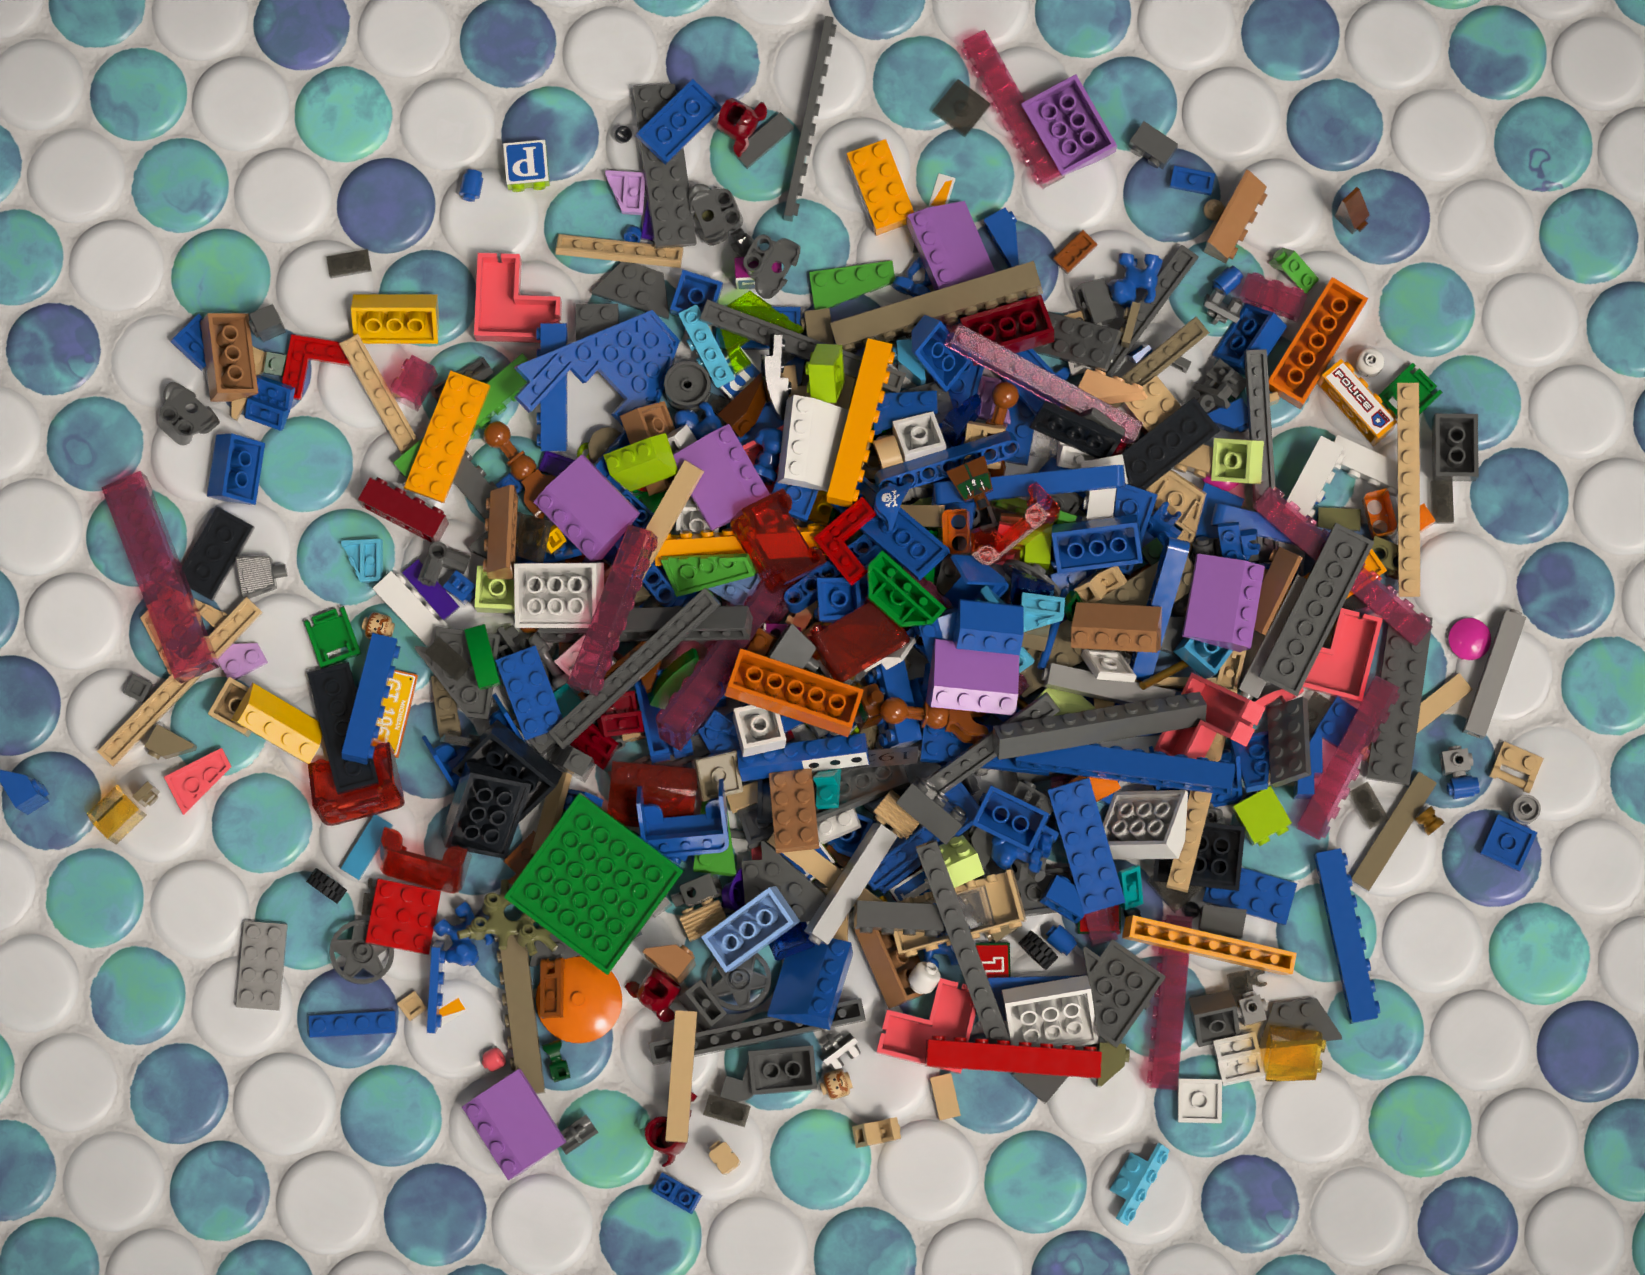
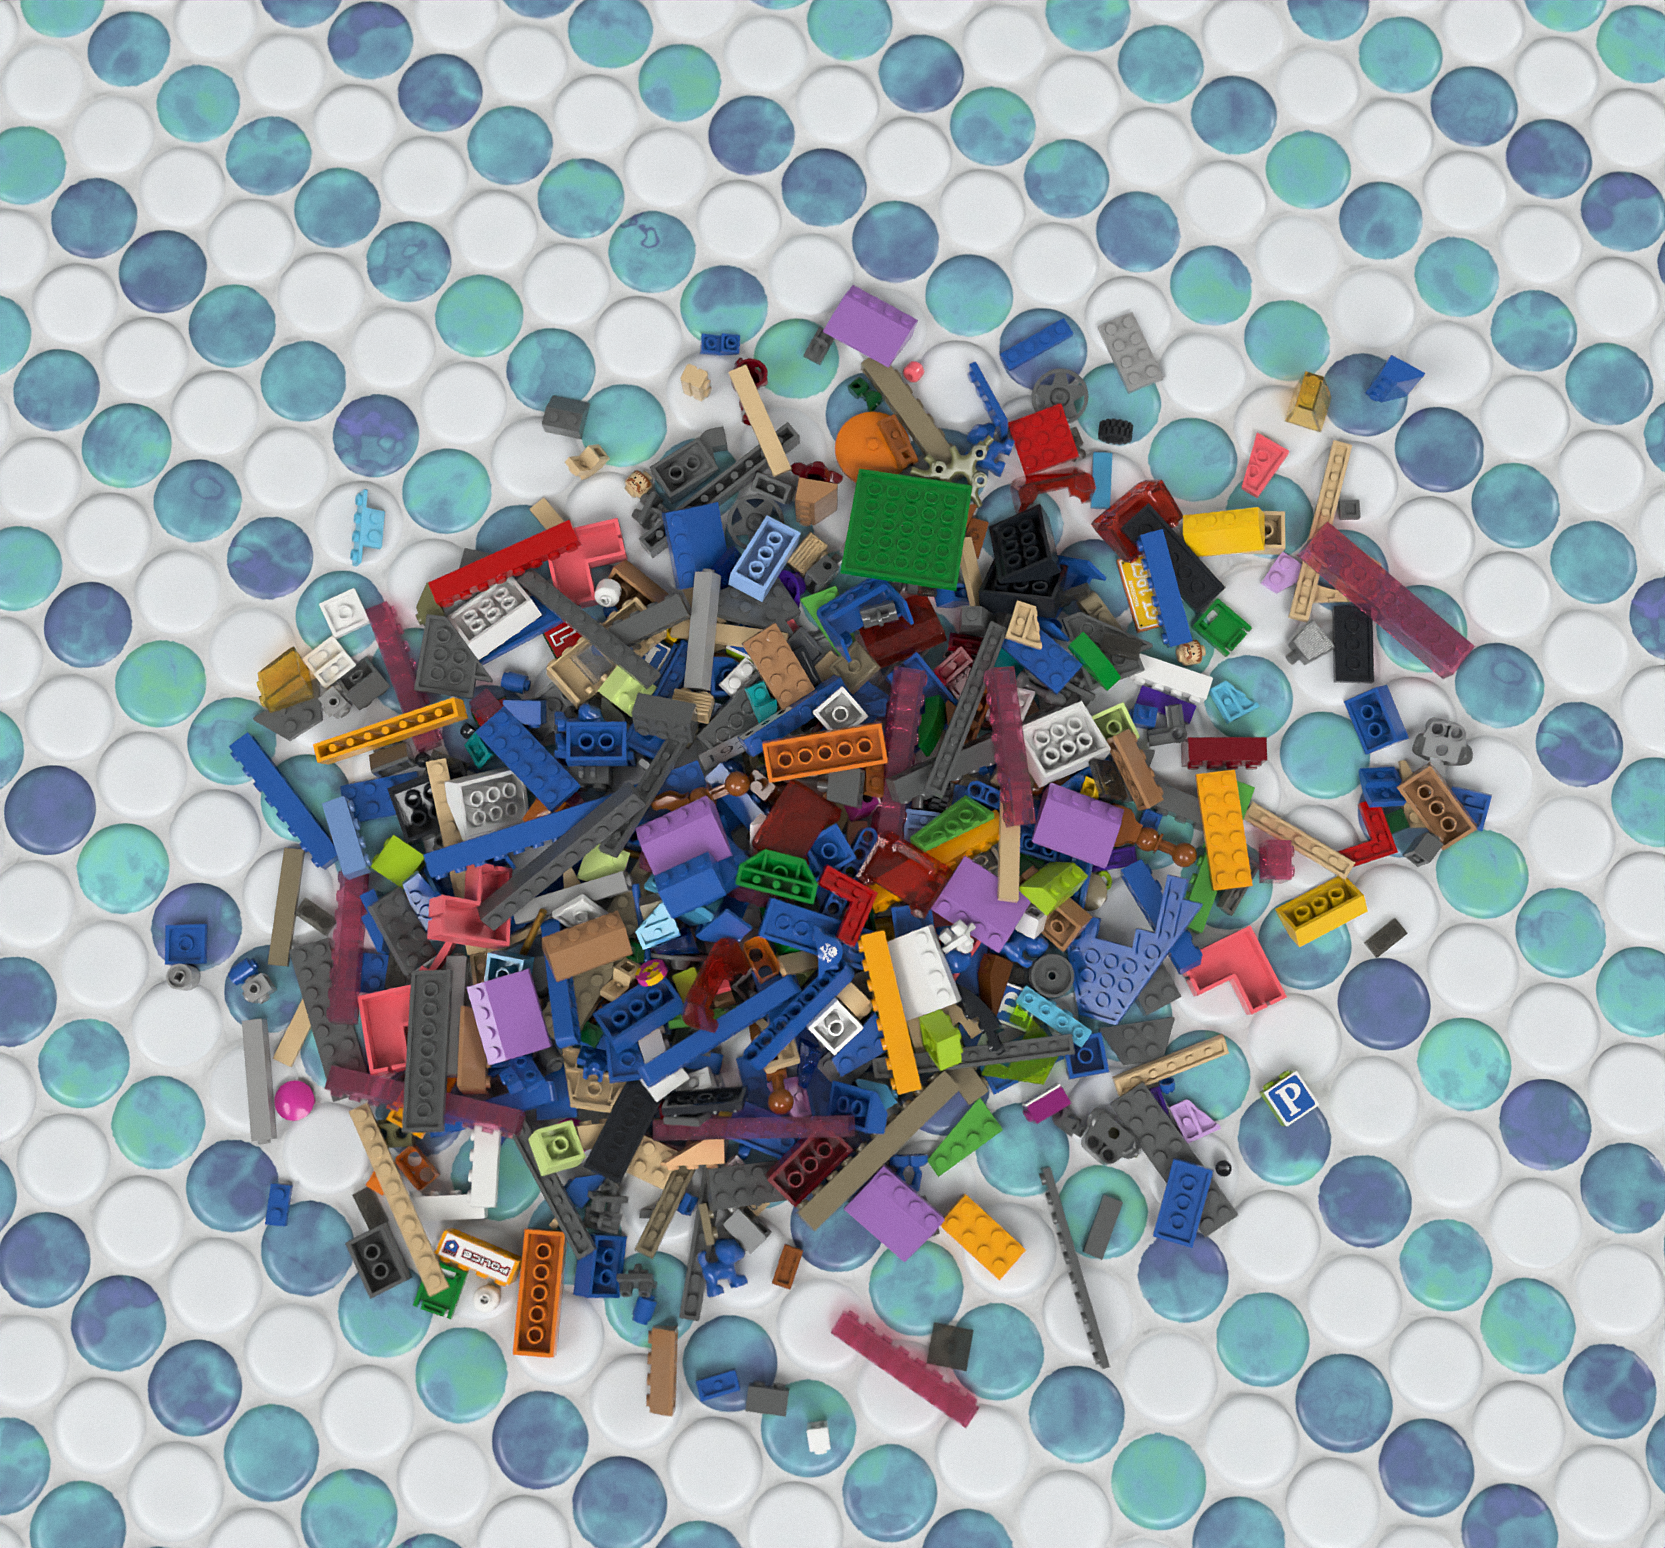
camera: 150 degrees right, 0 degrees up
dark tan plate [132,781,160,807] -> none
dark tan slope [144,724,197,760] -> none
tan tile [397,991,428,1022] -> none
sticker [427,995,467,1028] -> none
blue brick [459,169,483,202] -> none
clear smoke plate [703,1094,751,1128] -> none
dark red piece [717,98,767,157] -> none
dark grey piece [743,235,801,299] -> none
sticker [929,173,955,207] -> none
torso [946,456,993,510] -> none
blue slope [983,207,1019,268] -> none
black tyre [1019,930,1058,970] -> none
medium lavender slope [1021,74,1117,176] -> none
tan plate [1203,199,1225,221] -> none
clear smoke plate [1227,970,1267,995] -> none
clear pink brick [1238,272,1308,322] -> none
bright green bracket [1269,247,1319,294] -> none
olive tile [1317,507,1361,531] -> none
reddish brown slope [1335,187,1370,234] -> none
pearl gold wheel [1415,806,1445,836] -> none
tan plate [1489,741,1544,793] -> none
none -> blue plate [265,1183,293,1227]
none -> medium blue brick [322,796,372,880]
none -> dark grey slope [542,396,590,439]
none -> piece [635,959,668,986]
none -> white slope [807,1420,830,1454]
none -> dark grey hips [860,600,898,628]
none -> white hips [938,919,976,954]
none -> tan wing [1005,600,1042,650]

